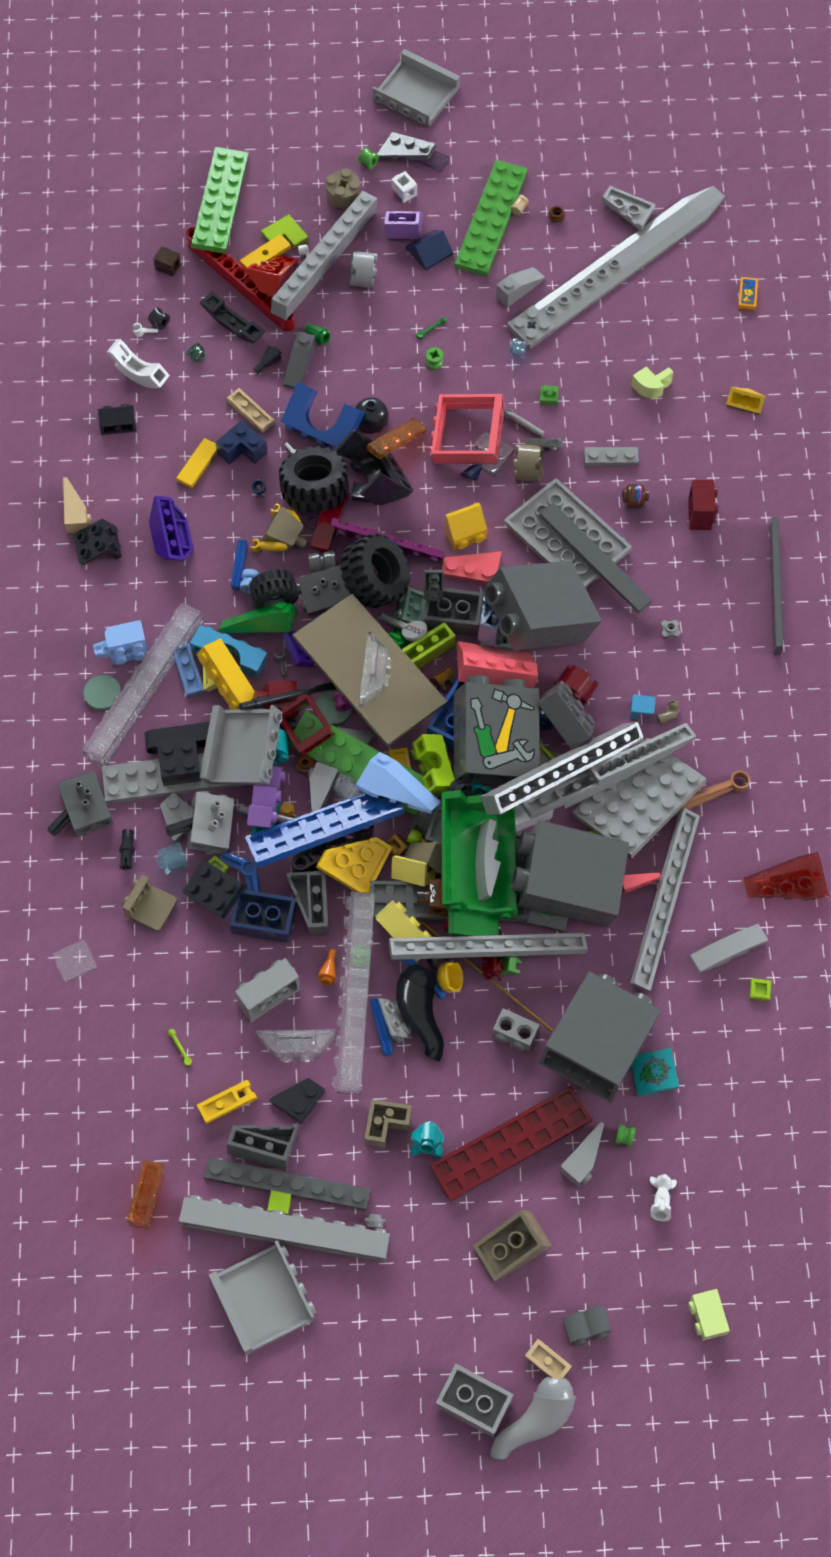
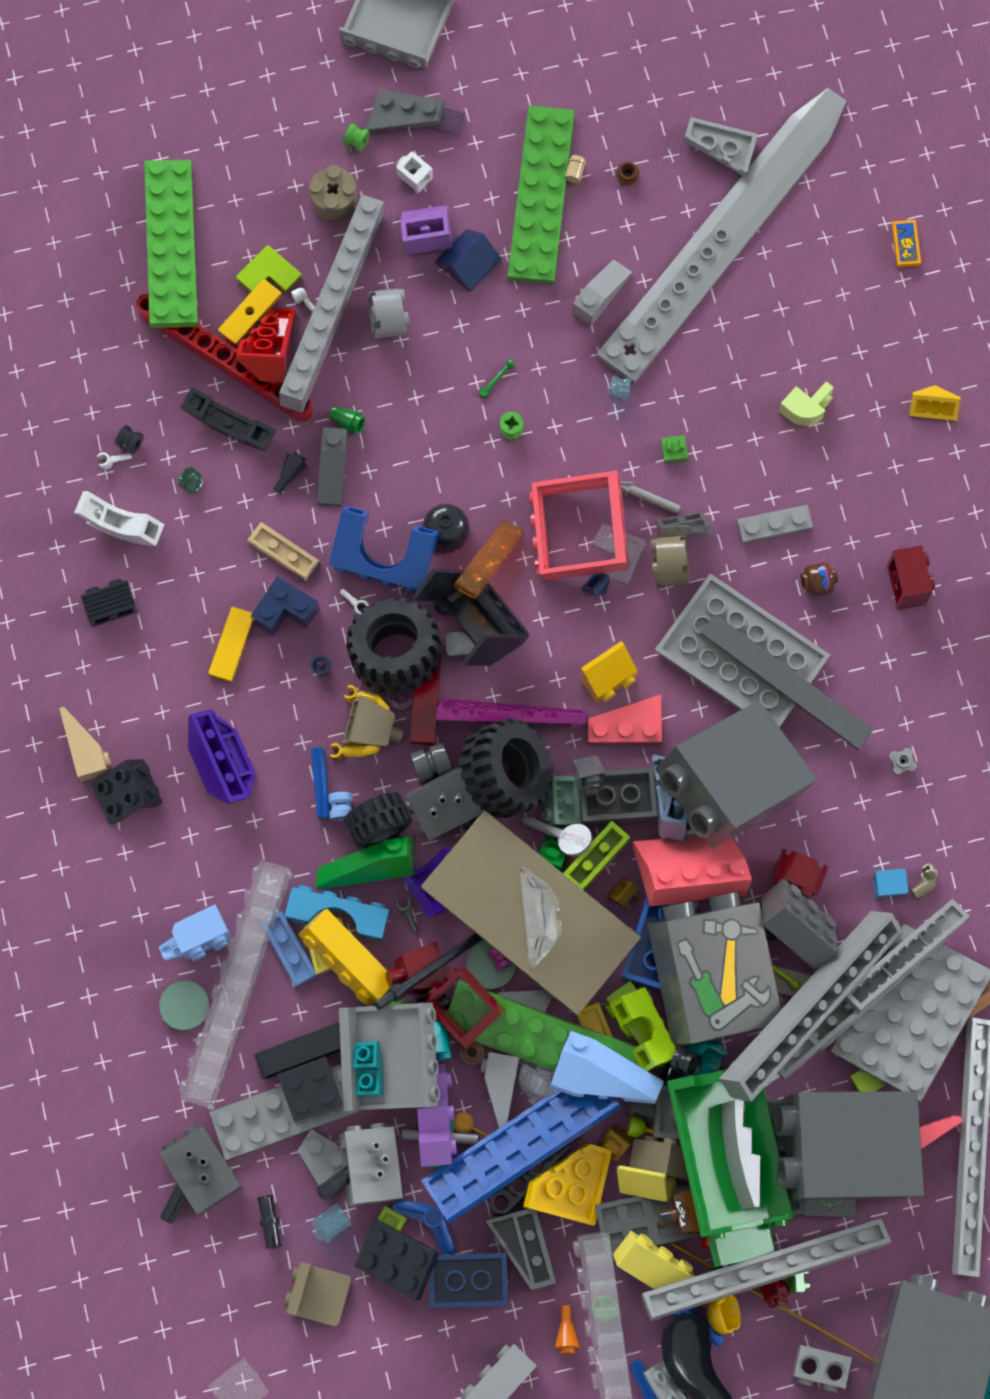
camera: 10 degrees left, 10 degrees up
dark brown panel [153,247,181,277] -> none
none -> teal slope [353,1041,383,1097]

